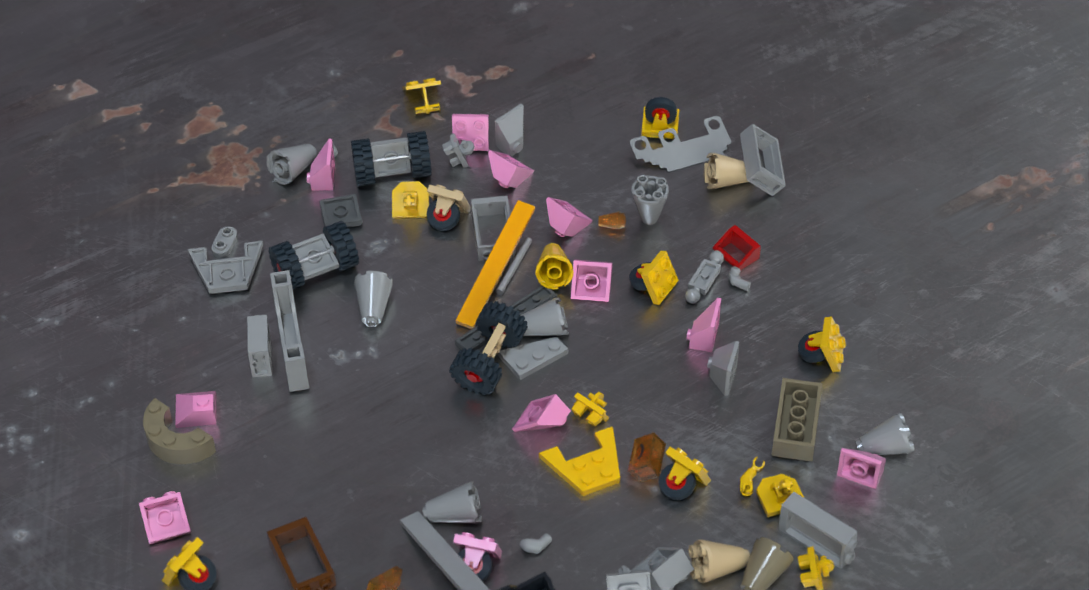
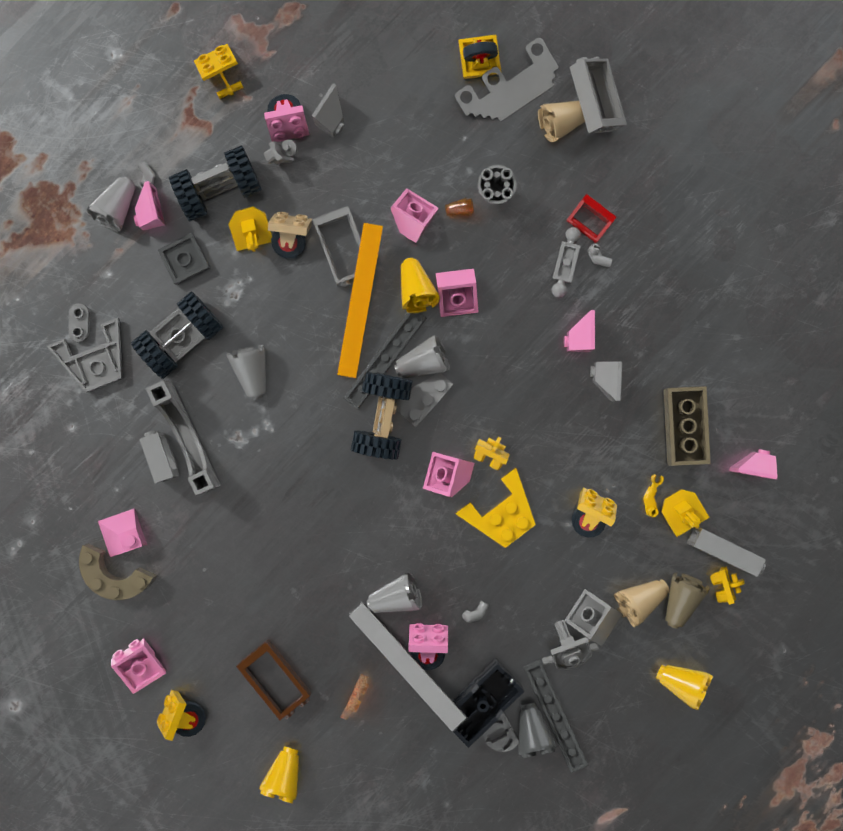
camera: 15 degrees left, 40 degrees up
bright pink slope [488,150,534,189] -> none
light grey bar [496,237,532,295] -> none
clear orange brick [628,432,666,482] -> none
yellow plate [629,251,679,305] -> none
yellow plate [798,316,846,372] -> none
light grey cone [855,412,915,456] -> none

